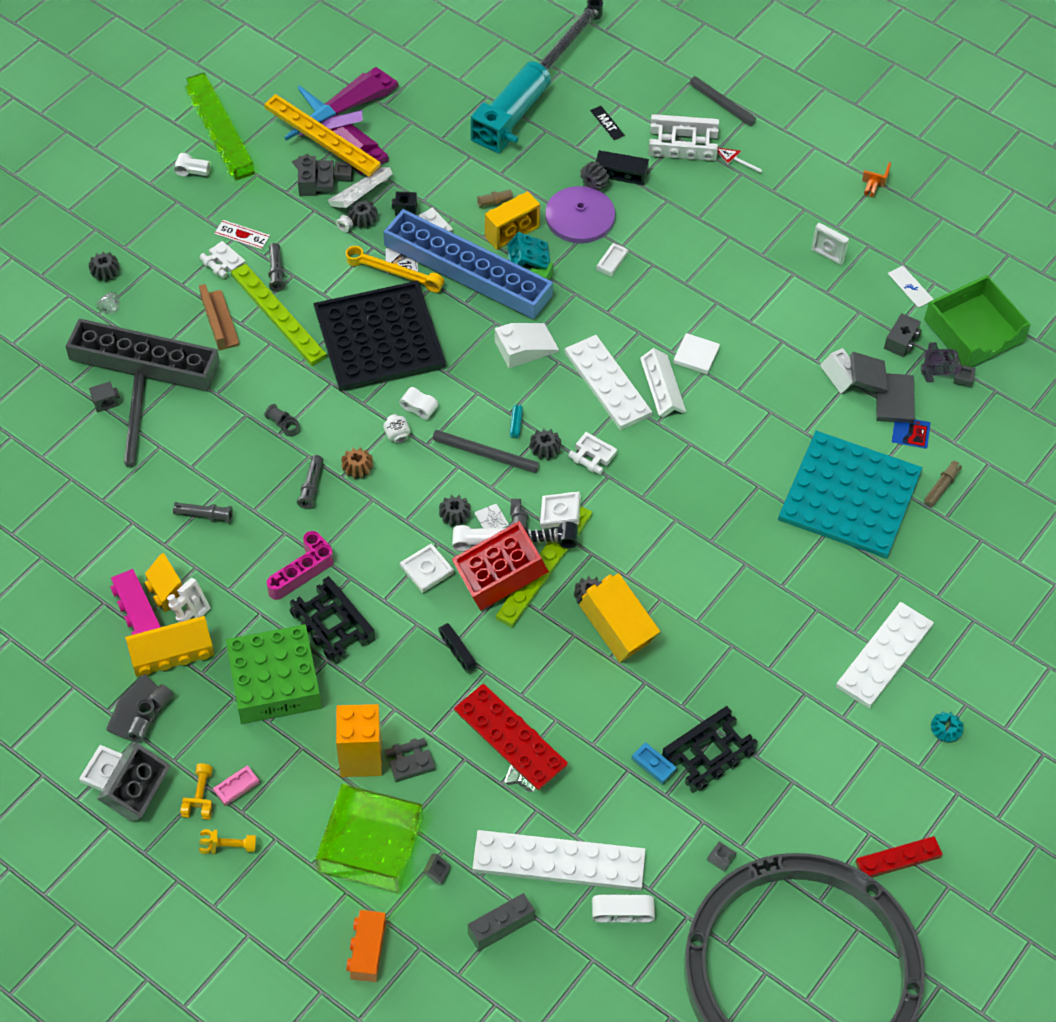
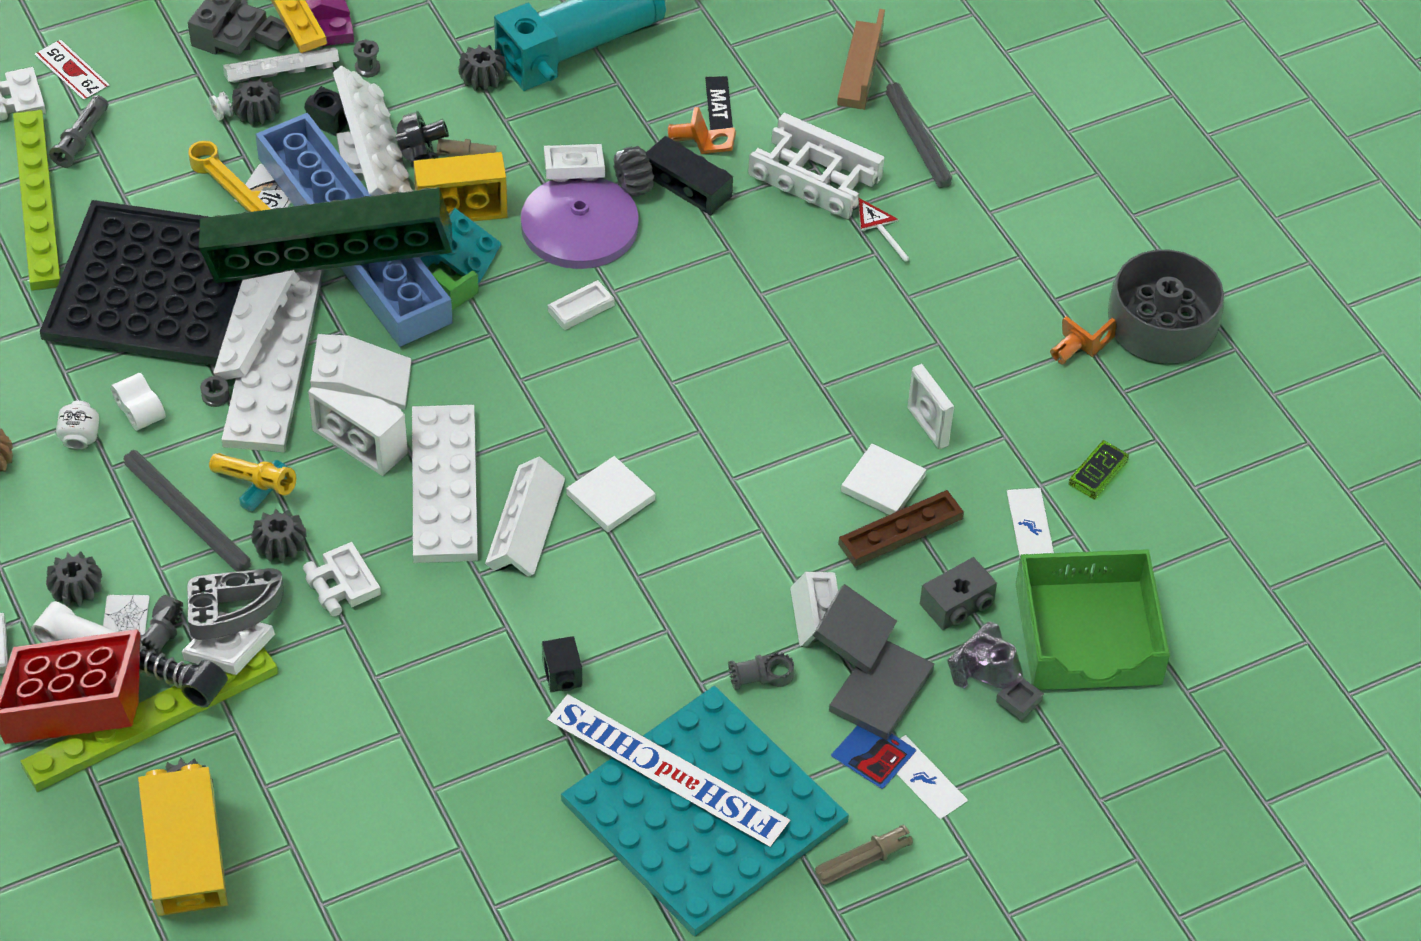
camera: 25 degrees right, 5 degrees down
none -> dark grey beam [187,568,284,640]
none -> dark green brick [199,187,452,283]
none -> dark grey bush [200,376,230,407]
none -> yellow pin [209,453,296,495]
none -> white wing [213,270,299,380]
none -> white plate [222,269,324,452]
none -> white slope [308,387,408,476]
none -> white plate [333,66,413,196]
none -> dark grey bush [353,39,380,78]
none -> black pin [396,111,449,168]
none -> dark grey gear [458,44,506,91]
none -> black brick [542,636,582,692]
none -> white plate [544,144,605,182]
none -> white sticker [547,694,790,847]
none -> orange bracket [668,107,736,154]
none -> dark grey connector [728,652,794,690]
none -> medium nougat panel [837,9,885,110]
none -> reddish brown plate [838,490,964,567]
none -> white tile [841,444,926,515]
none -> white sticker [897,735,968,819]
none -> tile [1068,440,1129,500]
none -> dark grey wheel [1108,249,1224,363]

